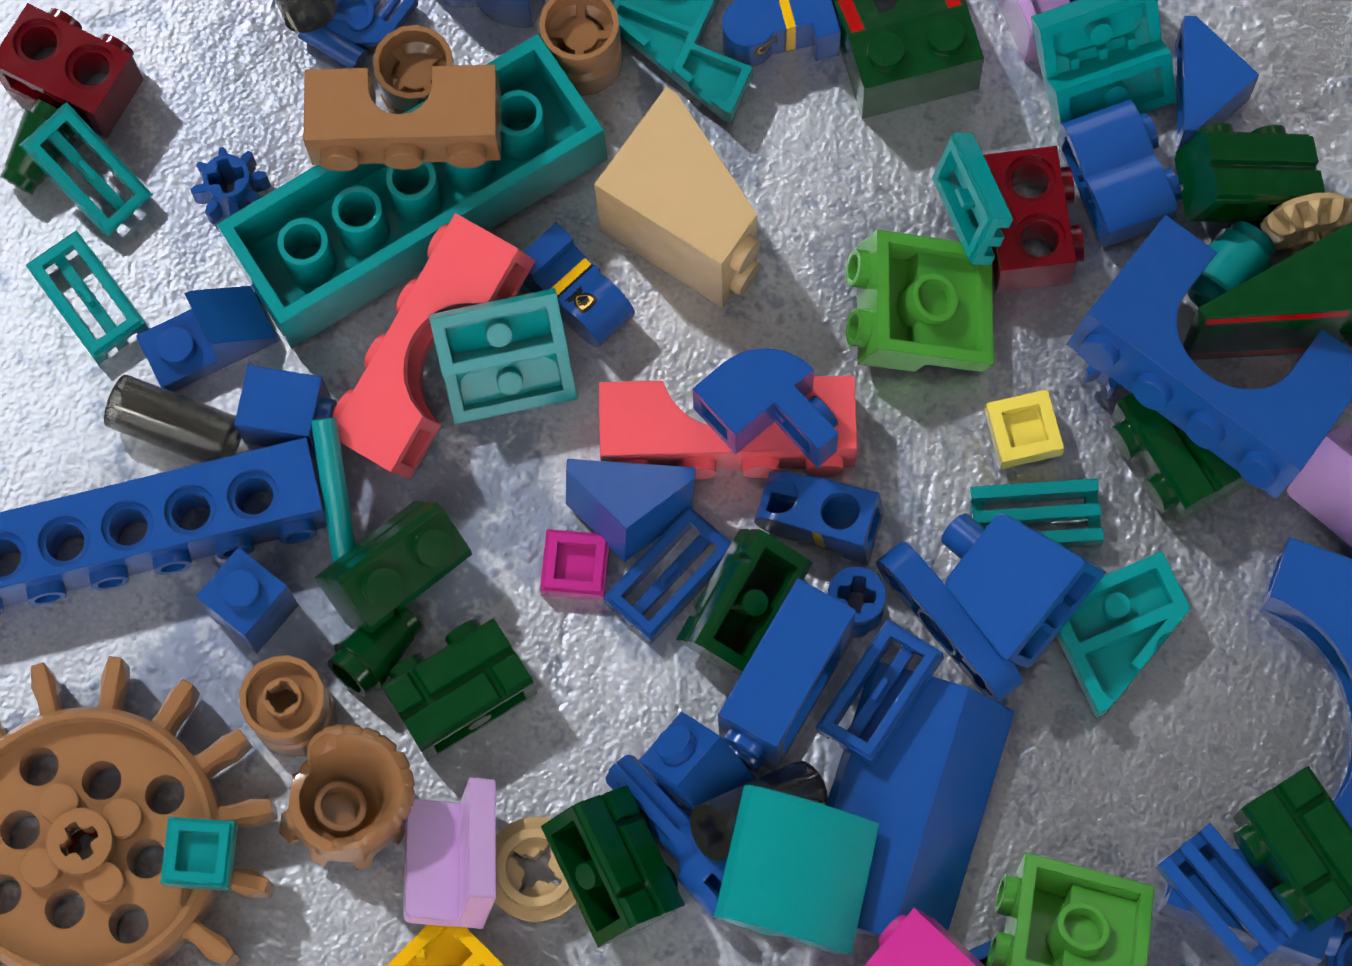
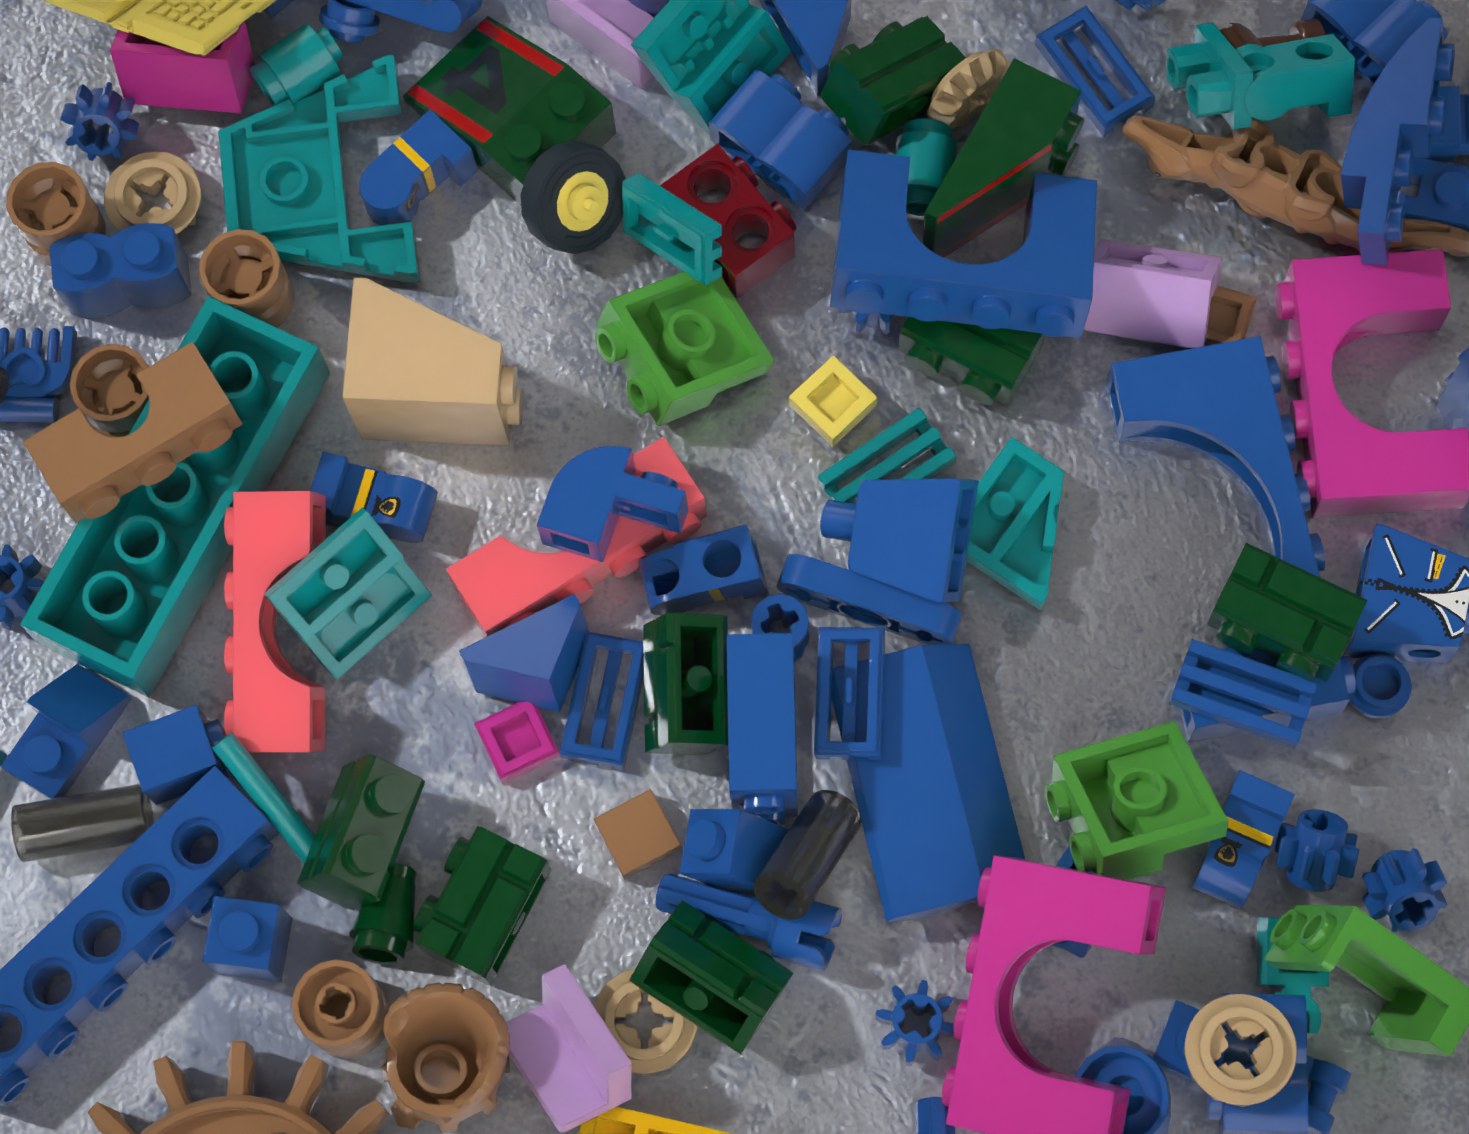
camera: 30 degrees left, 0 degrees up
teal slope [714,785,880,955] -> none
none -> black wheel [521,141,626,254]
none -> medium nougat tile [593,789,682,880]

